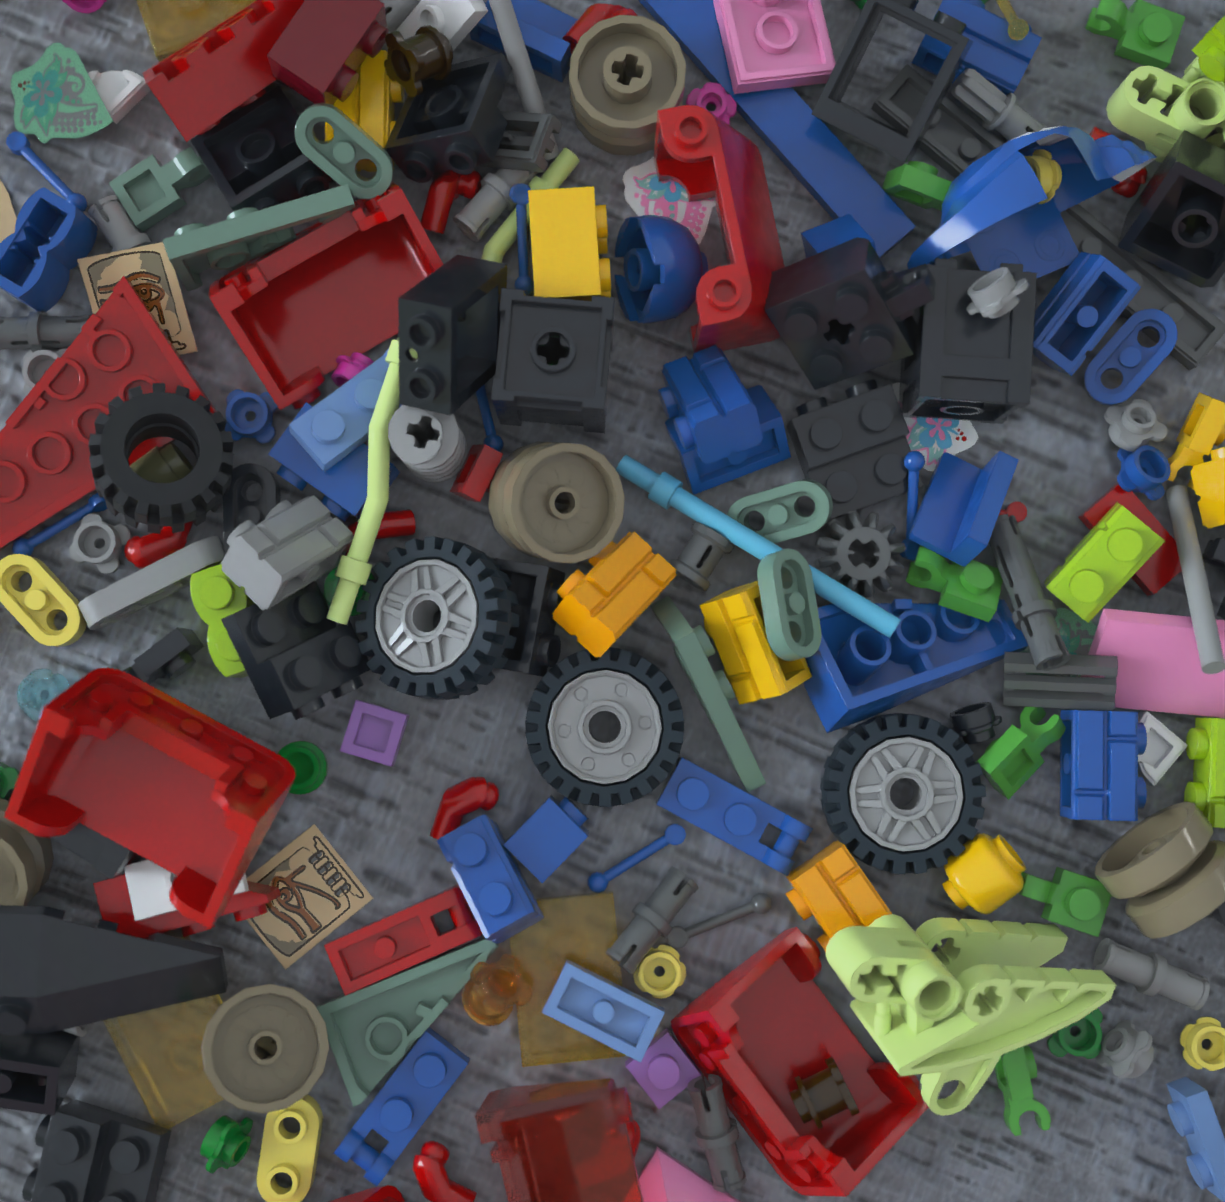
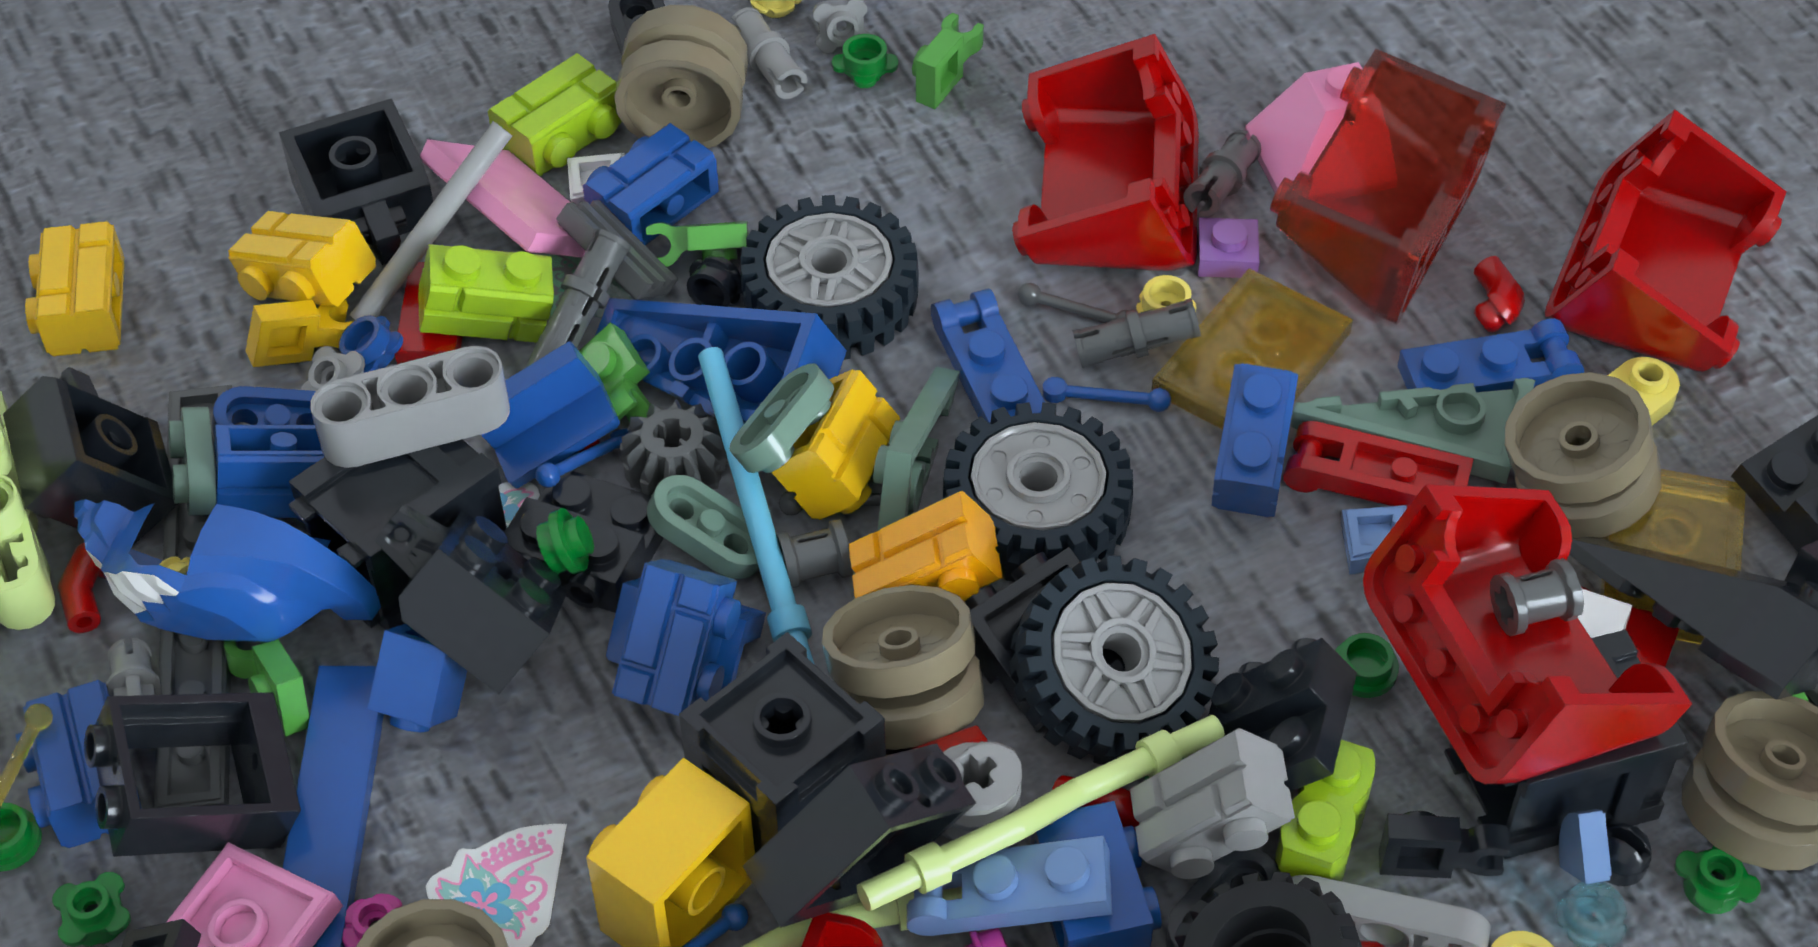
camera: 135 degrees left, 35 degrees down
green plate [200,1115,253,1174] -> none
medium lavender plate [340,700,409,767] -> none
red arm [430,777,499,840] -> none
clear orange brick [462,954,533,1026] -> none
blue brick [504,795,589,884] -> none
medium blue plate [542,959,665,1063] -> none
blue cylinder [614,215,708,324] -> none
red windscreen [654,105,785,353] -> none
light orange brick [785,840,892,953] -> none
dark brown brick [789,1056,860,1129] -> none
yellowish green piece [825,914,1116,1116] -> none
yellow head [942,833,1027,915] -> none
light grey plate [966,267,1029,319] -> none
bright green plate [1019,867,1111,937] -> none
none -> sand green plate [168,407,216,516]
none -> light grey beam [311,346,510,468]
none -> green plate [536,508,594,574]
none -> medium blue tile [1341,505,1407,575]
none -> dark grey bush [1490,558,1584,636]

